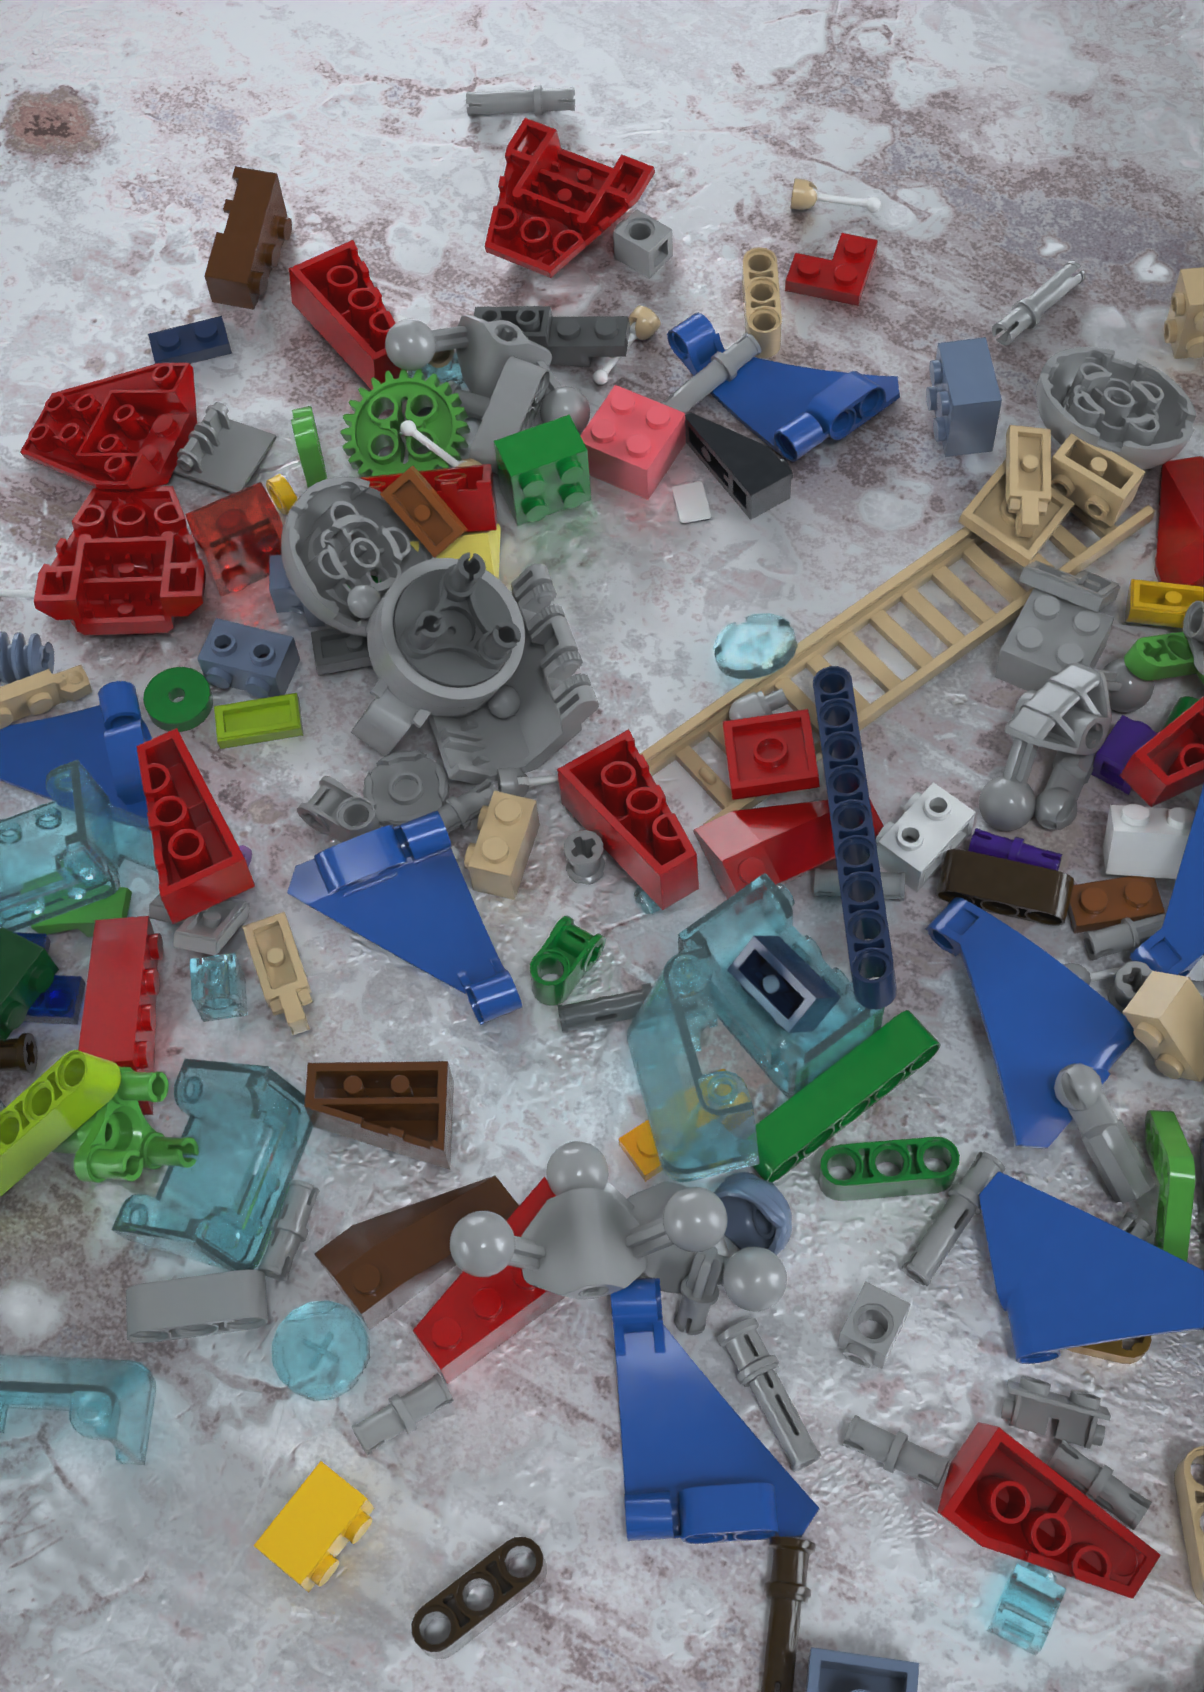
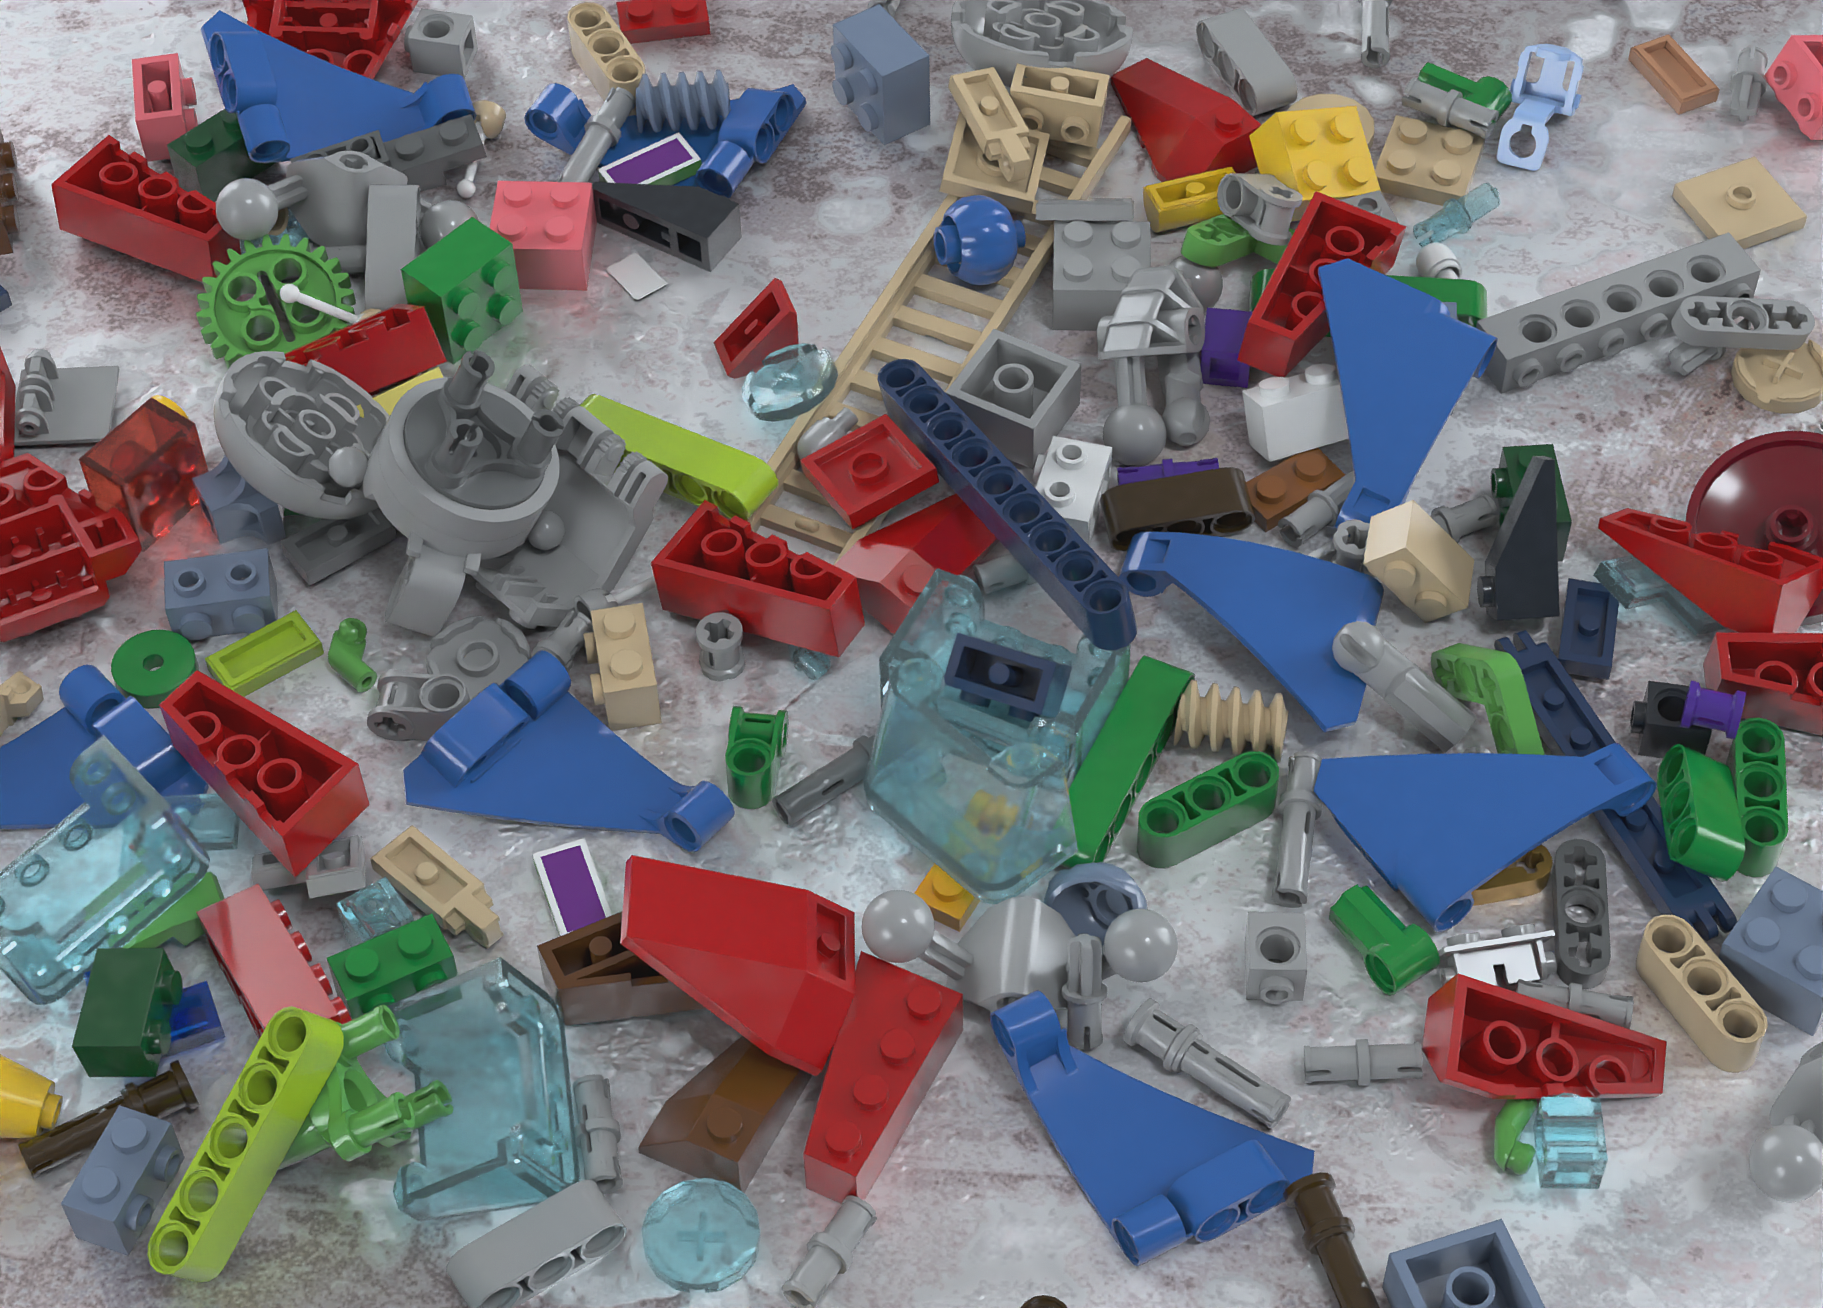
camera: 30 degrees left, 10 degrees down
bright green beam [291,406,328,488] -> none
dark orange plate [380,465,468,558] -> none
light grey piece [449,1187,728,1299] -> none
none -> coral brick [132,53,198,162]
none -> dark green brick [167,109,277,202]
none -> blue panel [201,10,477,163]
none -> green brick [326,913,462,1020]
none -> bright green arm [328,618,377,693]
none -> dark purple tile [532,838,612,936]
none -> lime beam [579,394,778,521]
none -> tile [598,132,702,185]
none -> red wedge [620,855,855,1076]
none -> sand blue piece [636,70,731,133]
none -> red slope [713,278,800,379]
none -> blue plant [934,195,1026,285]
none -> light grey brick [945,329,1081,469]
none -> tan piece [1174,679,1289,762]
none -> green piece [1329,884,1440,996]
none -> bright green arm [1494,1099,1537,1175]
none -> dark grey beam [1552,839,1611,990]

